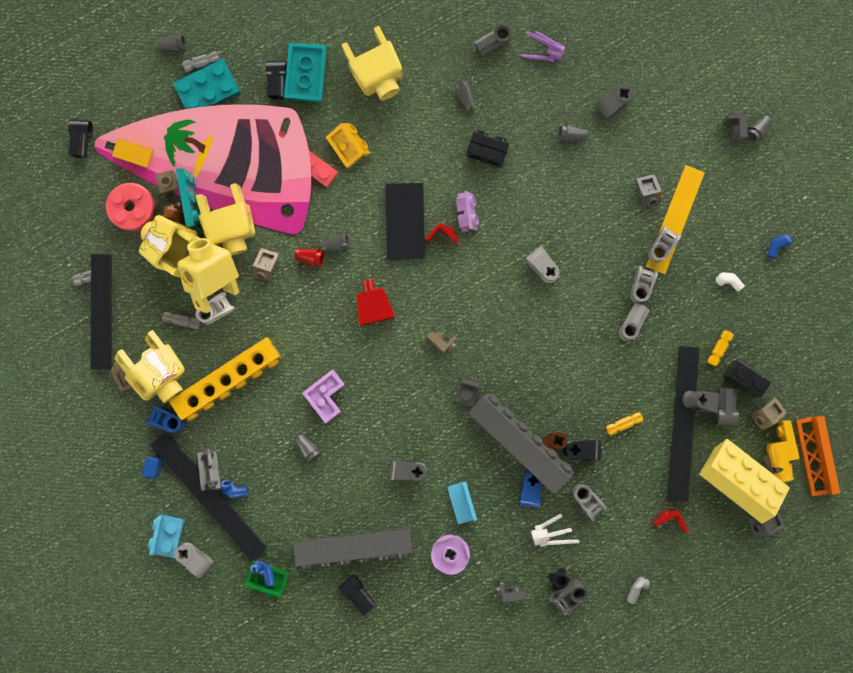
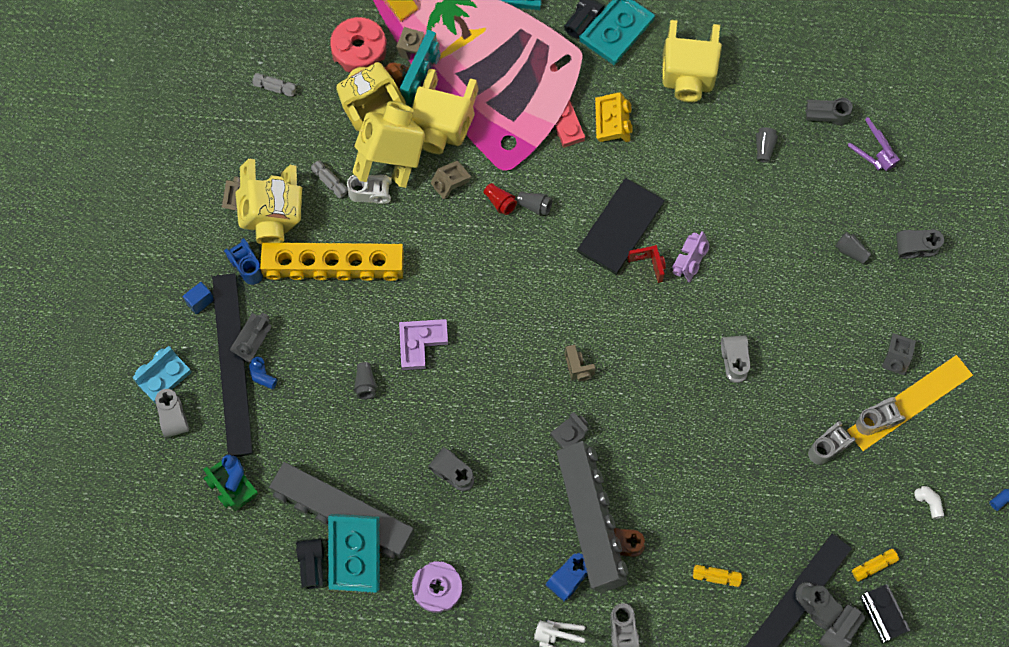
camera: 30 degrees right, 15 degrees down
black tile [90,254,112,369] -> none
red torso [357,279,395,327] -> none
medium azure panel [447,481,477,524] -> none
black brick [466,130,510,168] -> none
black piece [563,440,601,460] -> none
light grey piece [618,302,650,341] -> none
none -> teal plate [328,514,380,593]

